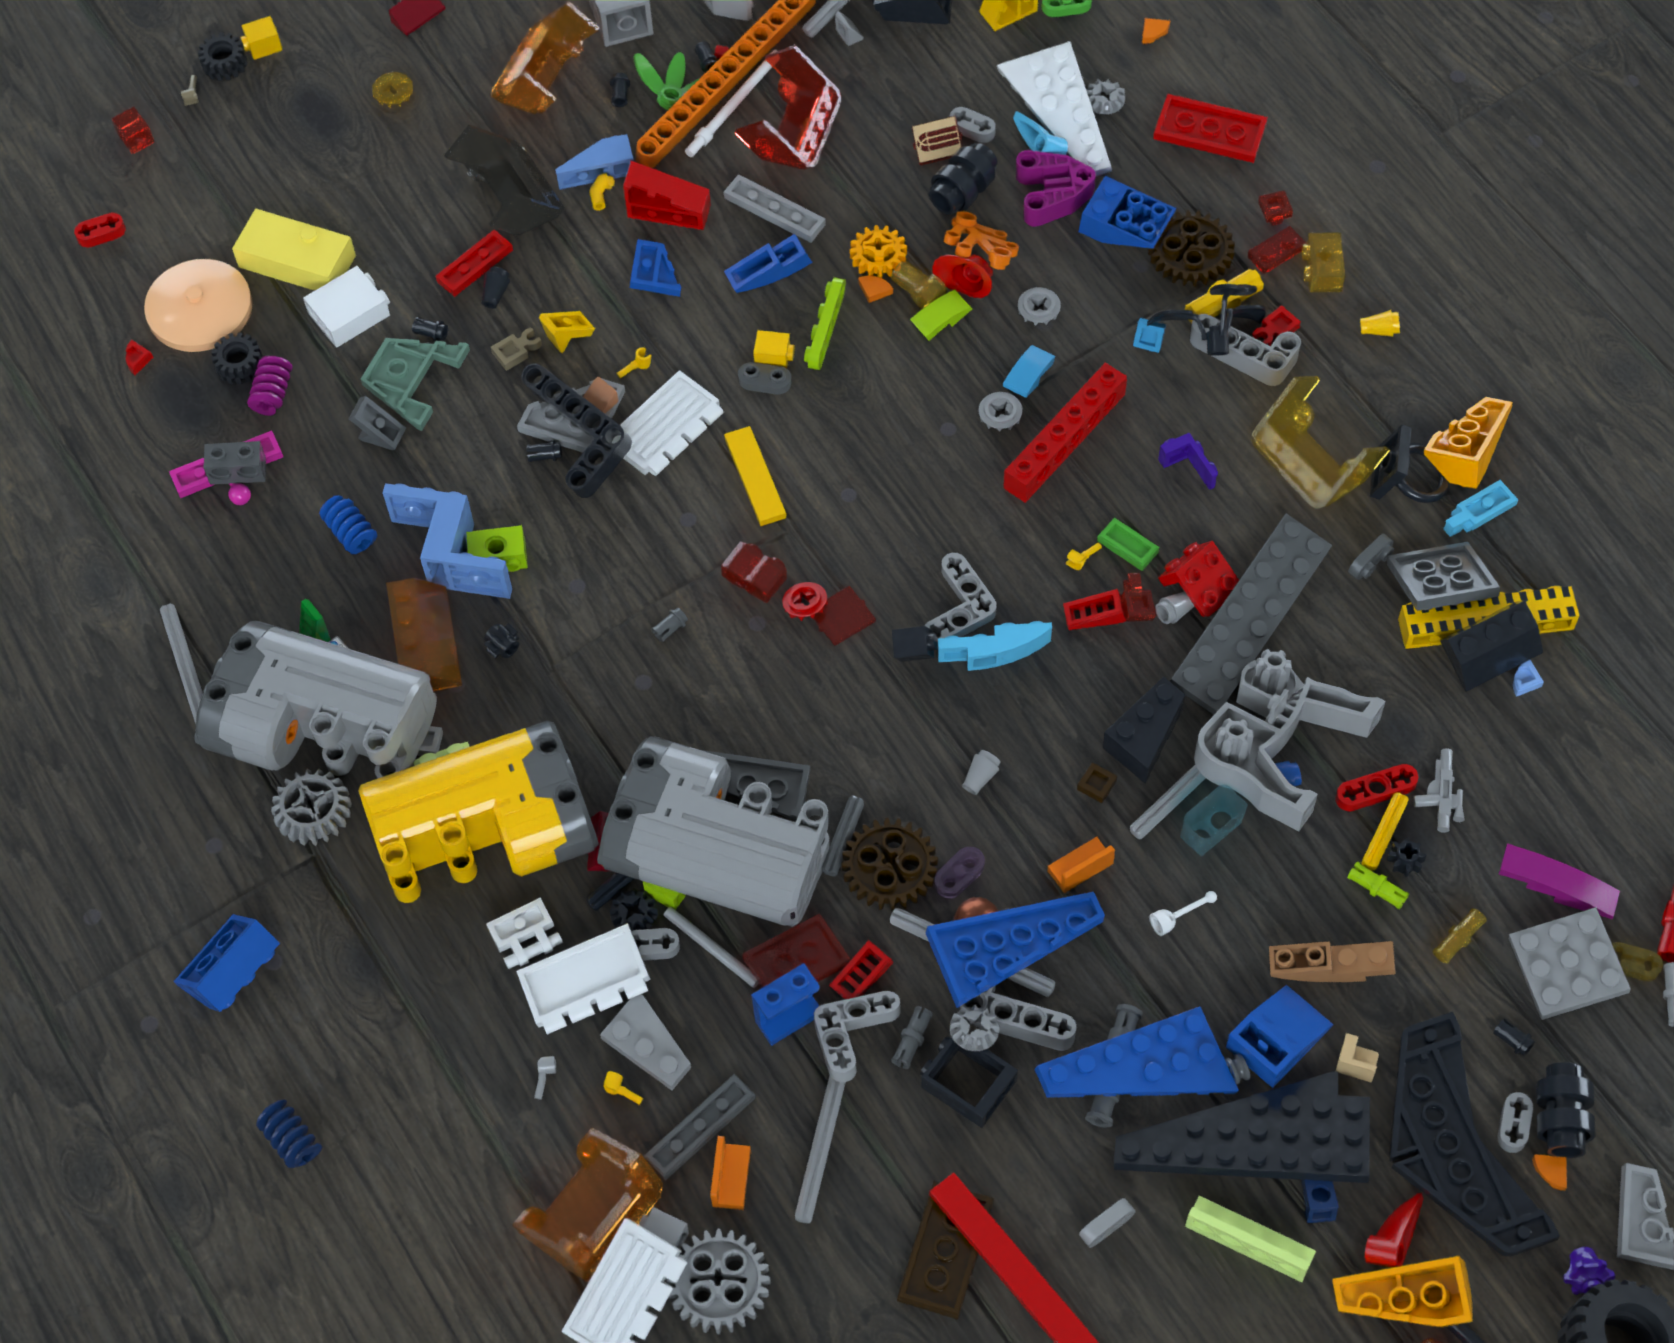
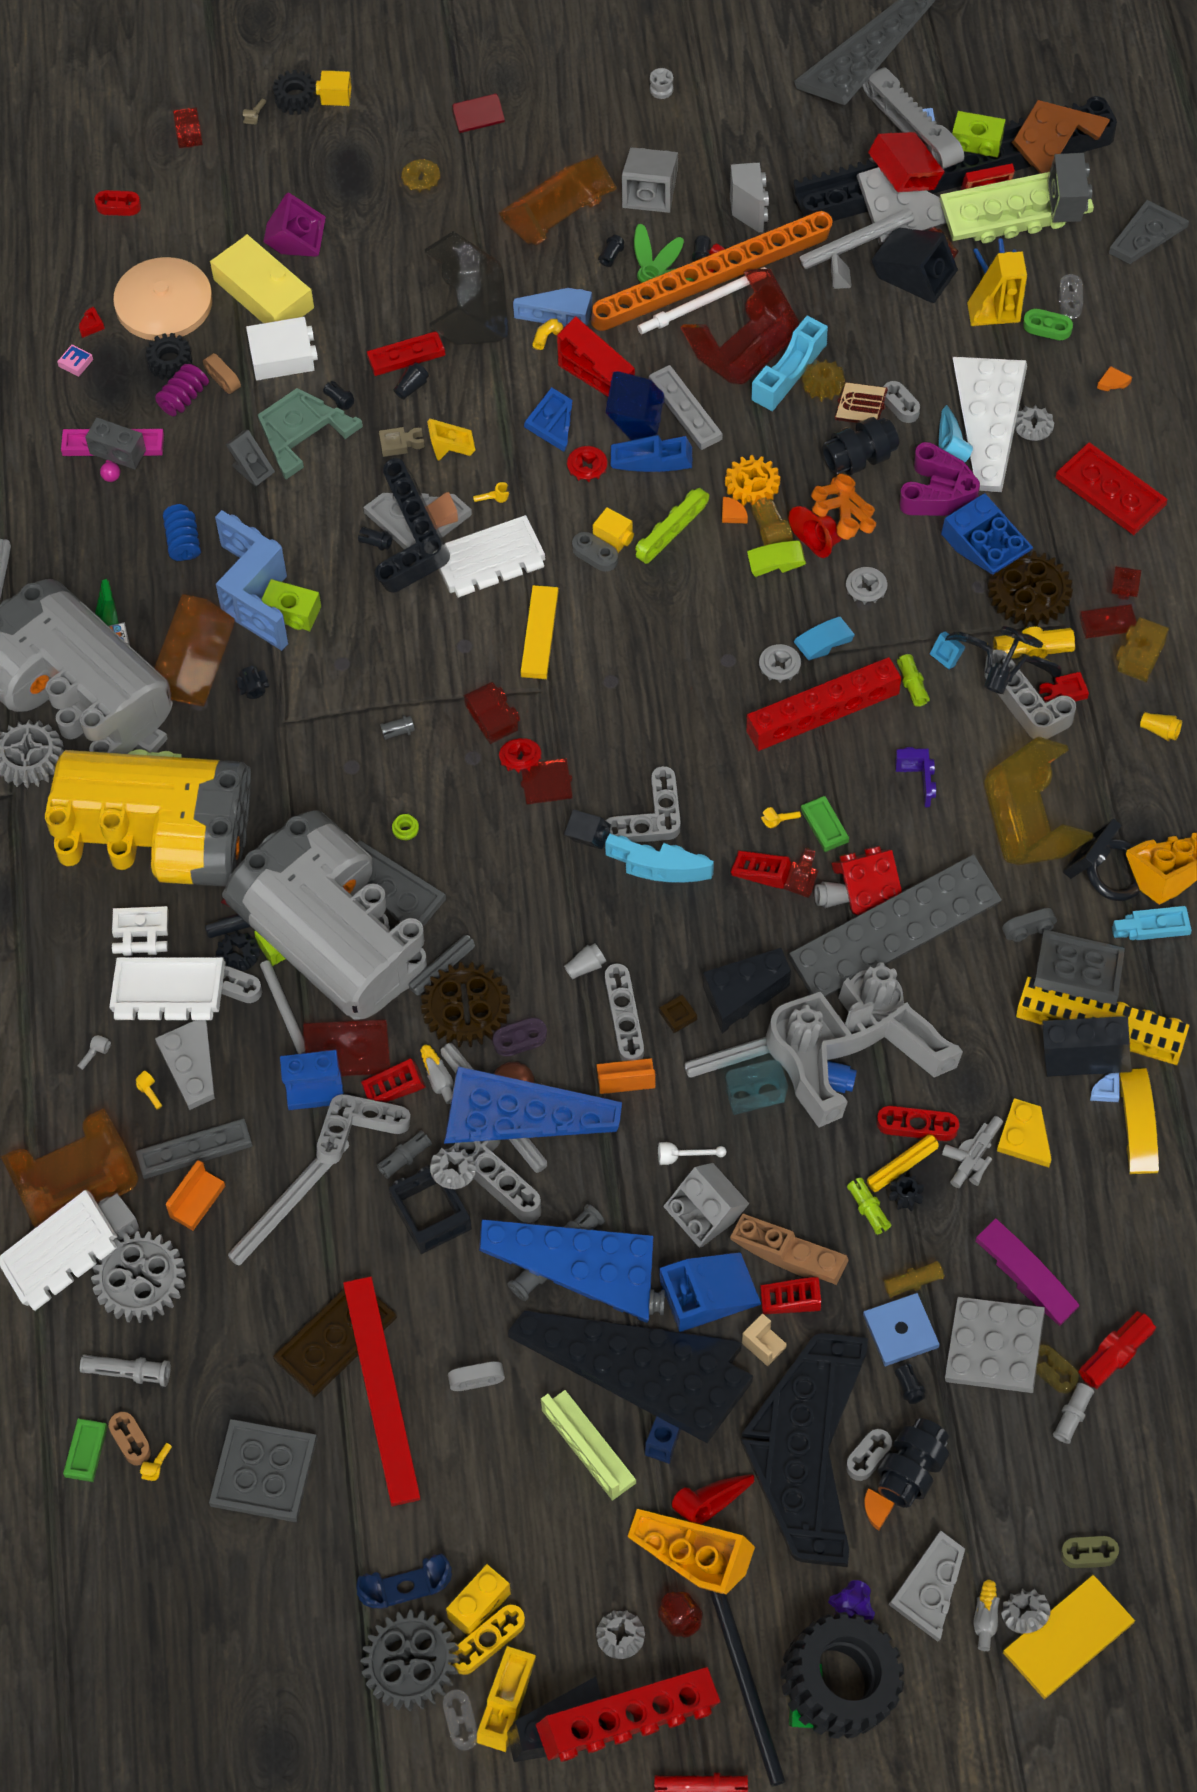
camera: 25 degrees right, 0 degrees up
none -> tile [57,345,93,377]
none -> medium nougat beam [203,353,241,394]
none -> magenta slope [263,192,326,257]
none -> lime plate [392,814,419,840]
none -> light grey piece [420,1045,454,1104]
none -> red gear [567,446,607,482]
none -> clear blue slope [605,371,665,441]
none -> light grey beam [605,964,644,1061]
none -> light grey slope [663,1163,749,1248]
none -> medium azure arch [752,316,828,412]
none -> red slope [760,1277,821,1314]
none -> clear yellow gear [802,358,845,402]
none -> medium blue tile [863,1293,939,1366]
none -> lime pin [897,654,930,707]
none -> yellow wing [997,1098,1052,1168]
none -> yellow slope [1119,1068,1159,1174]

